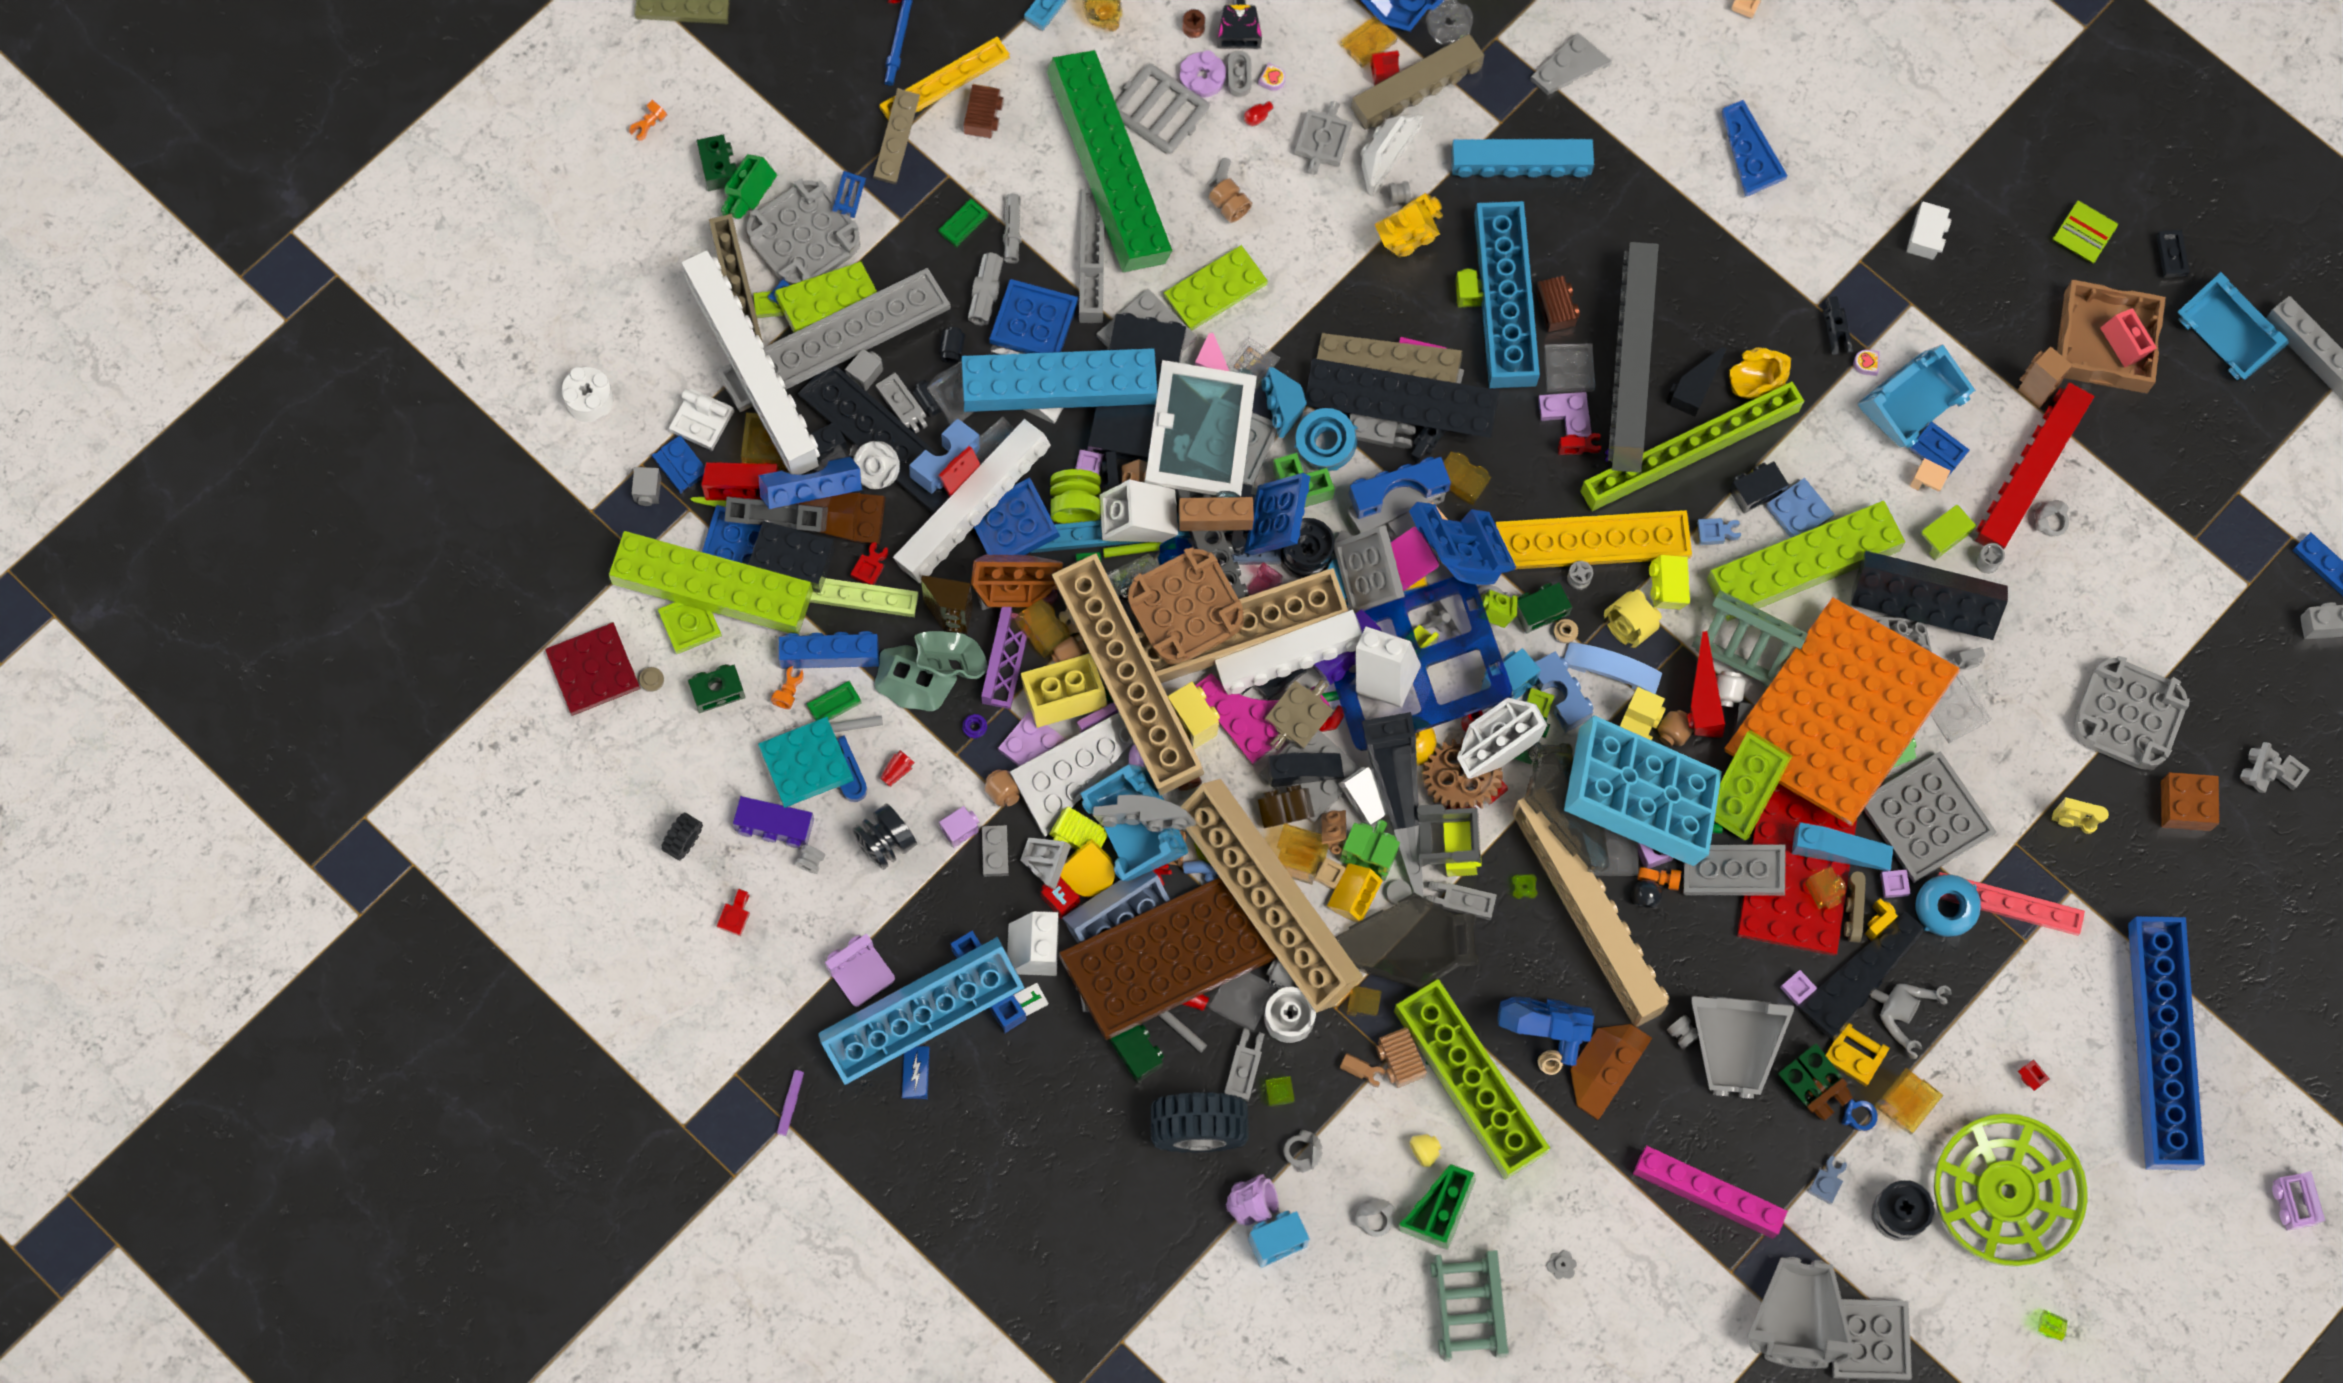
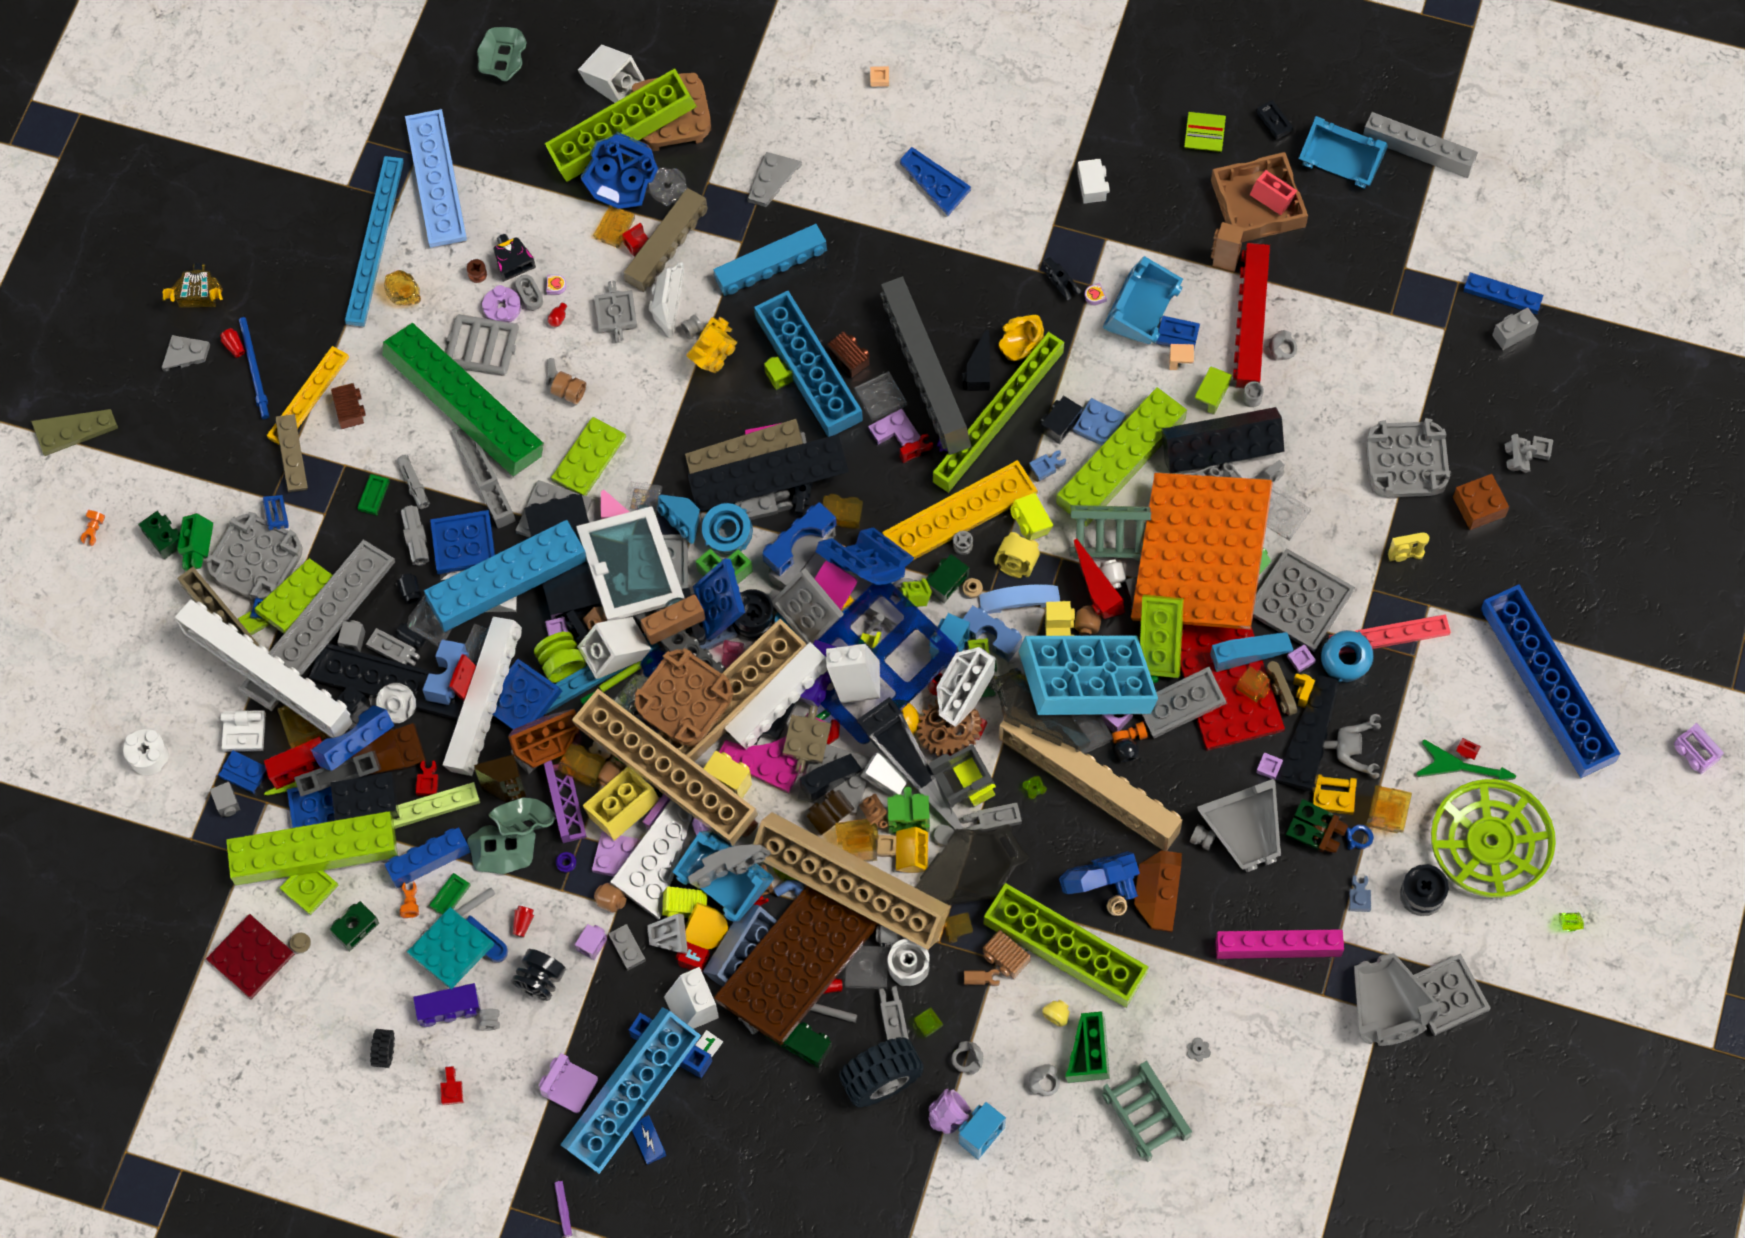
camera: 20 degrees left, 5 degrees down
none -> green piece [1416,739,1516,781]

